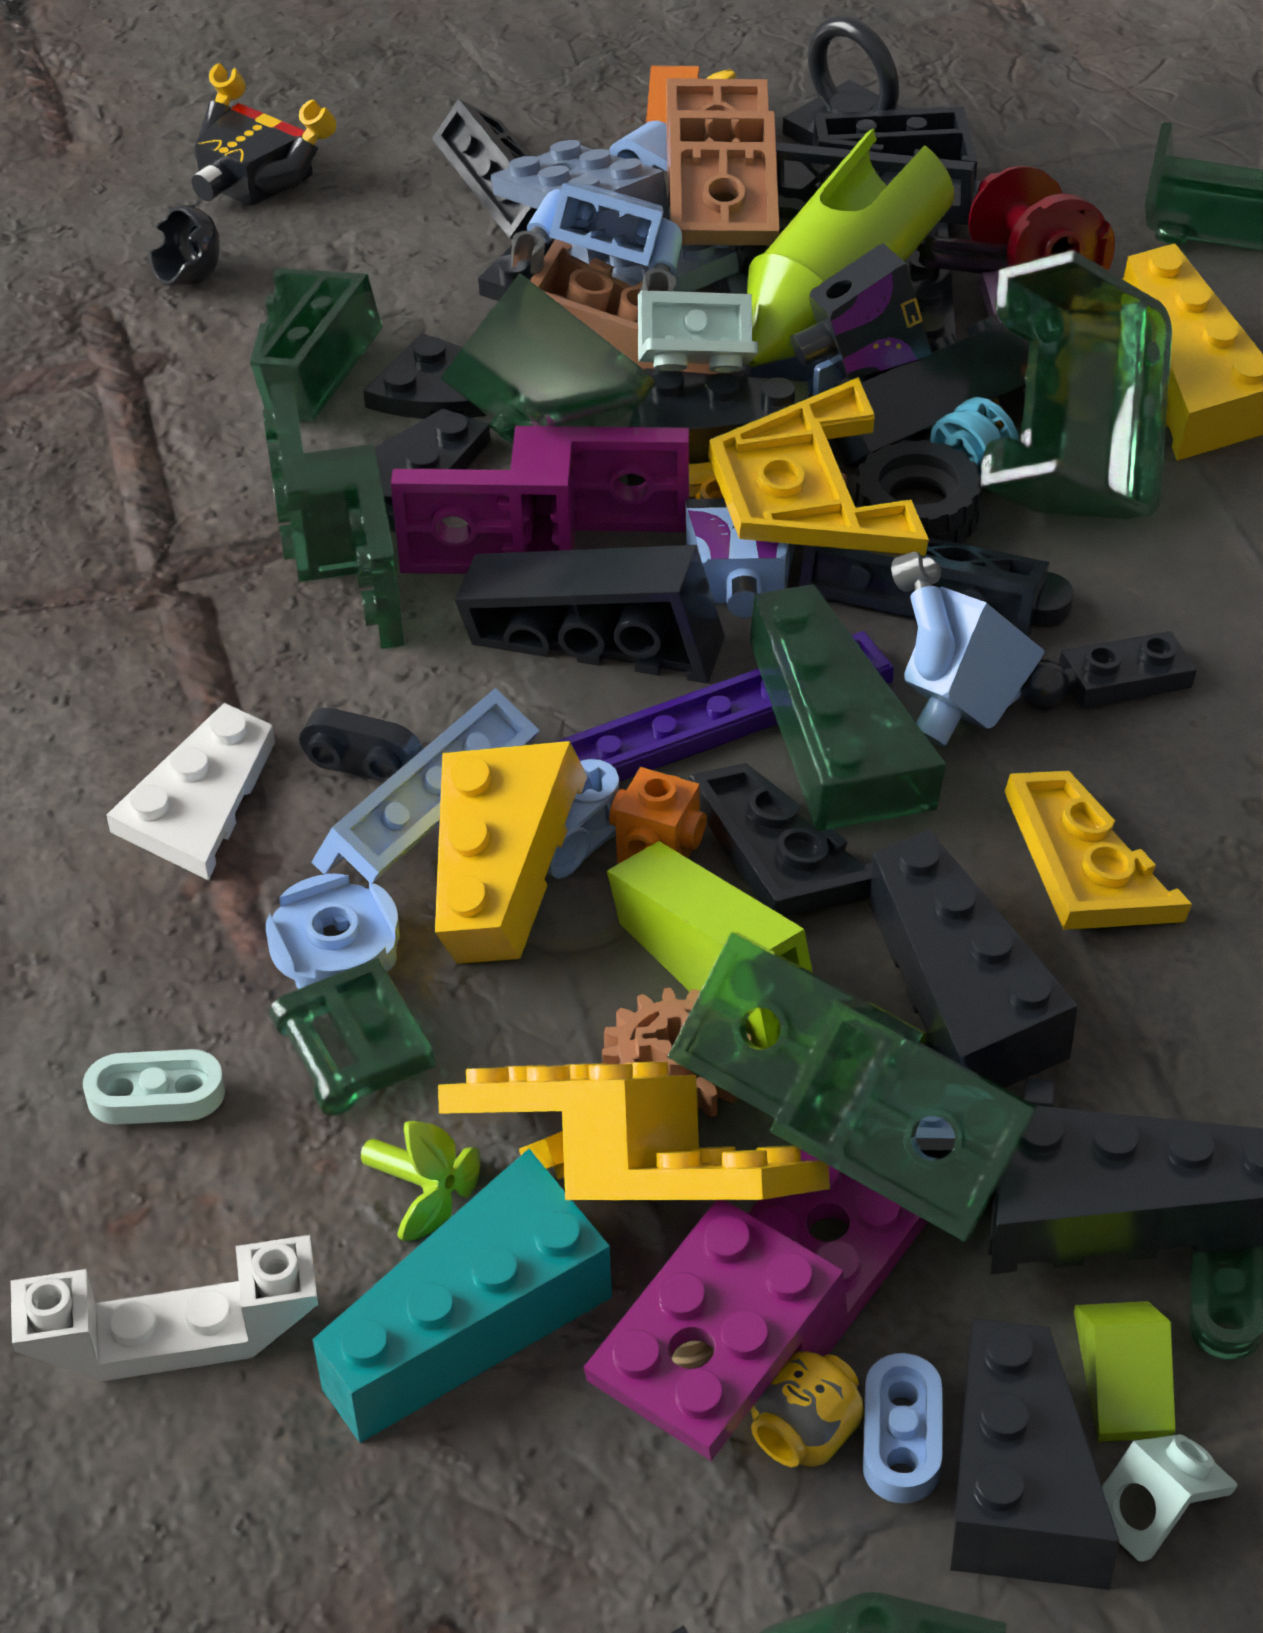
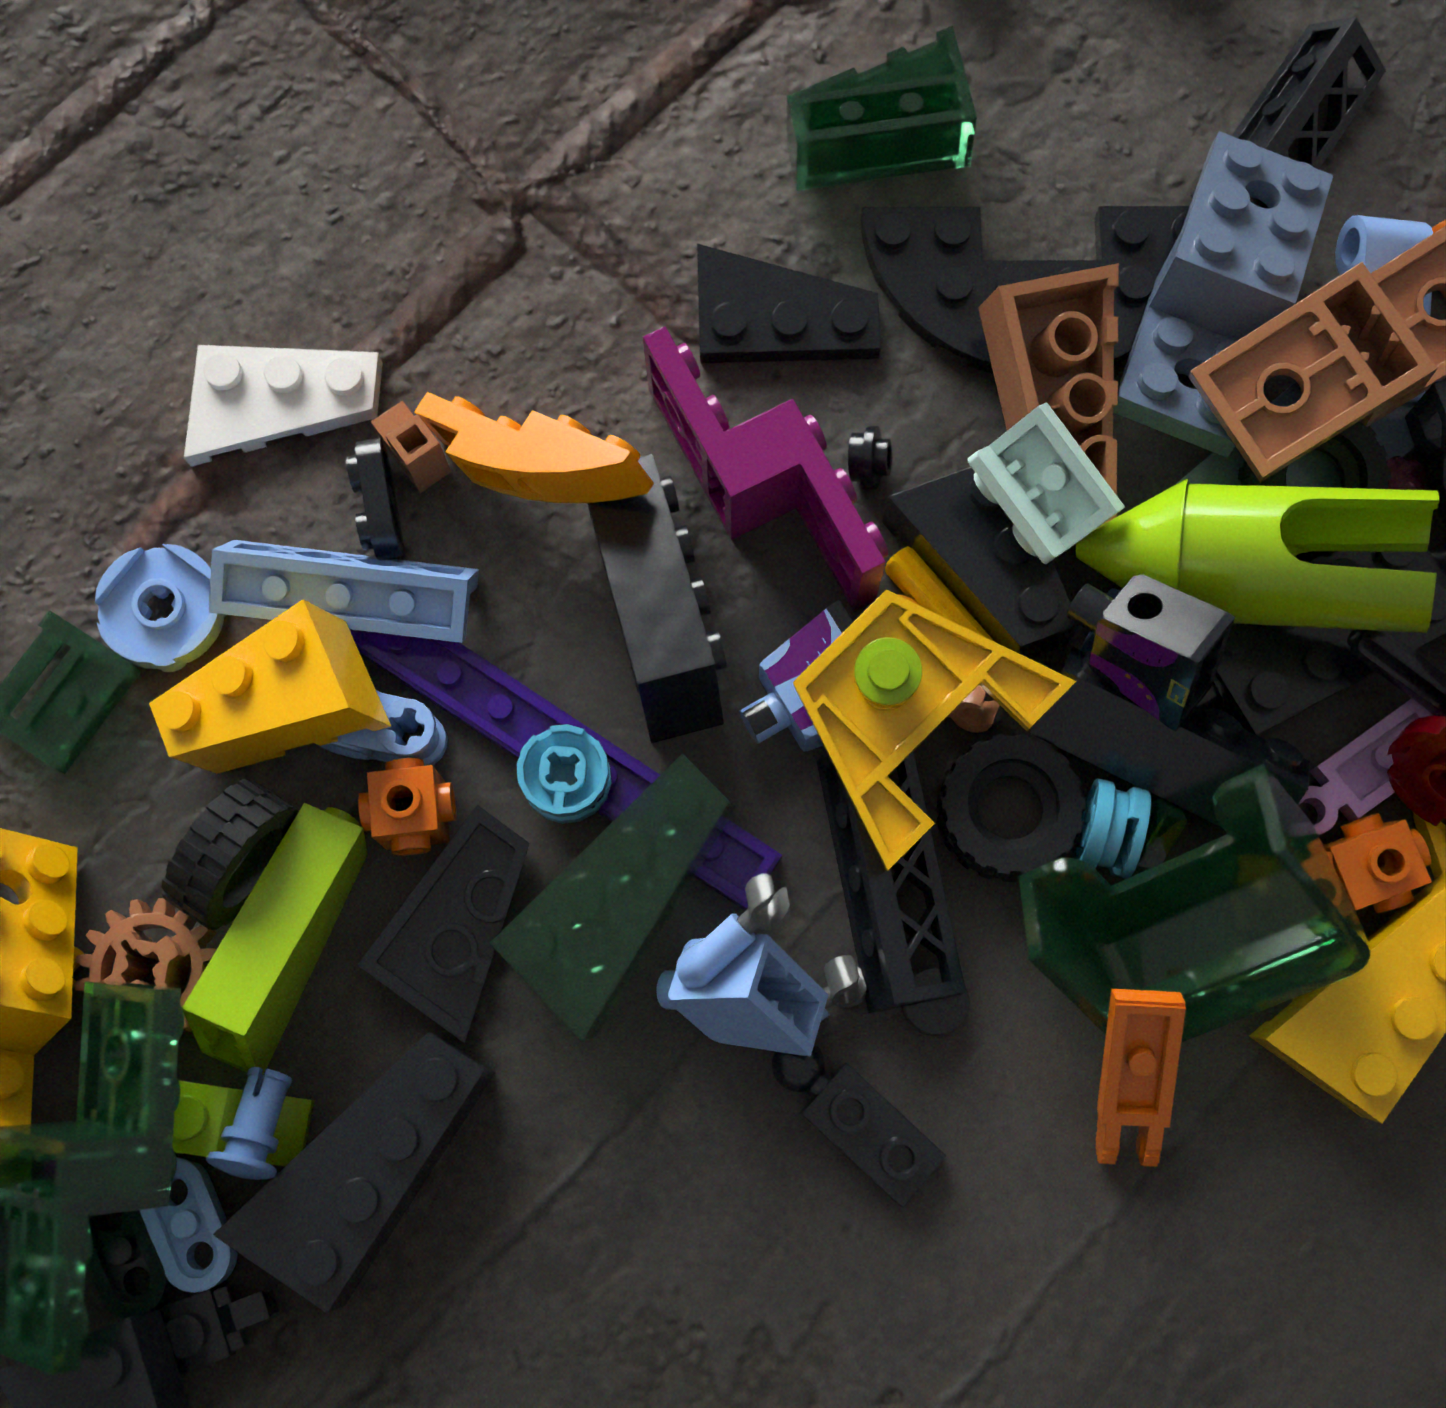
camera: 60 degrees right, 30 degrees up
clear green bracket [262,383,404,649] -> none
clear green windscreen [440,274,655,444] -> none
light blue torso [511,183,683,293] -> none
yellow wing [1004,771,1192,930] -> none
none -> black tyre [161,779,299,931]
none -> medium blue pin [206,1067,292,1180]
none -> nougat piece [371,401,451,493]
none -> light orange slope [414,392,654,503]
none -> medium azure wheel [516,724,612,824]
none -> lime plate [854,637,922,705]
none -> orange hinge [1095,989,1186,1167]

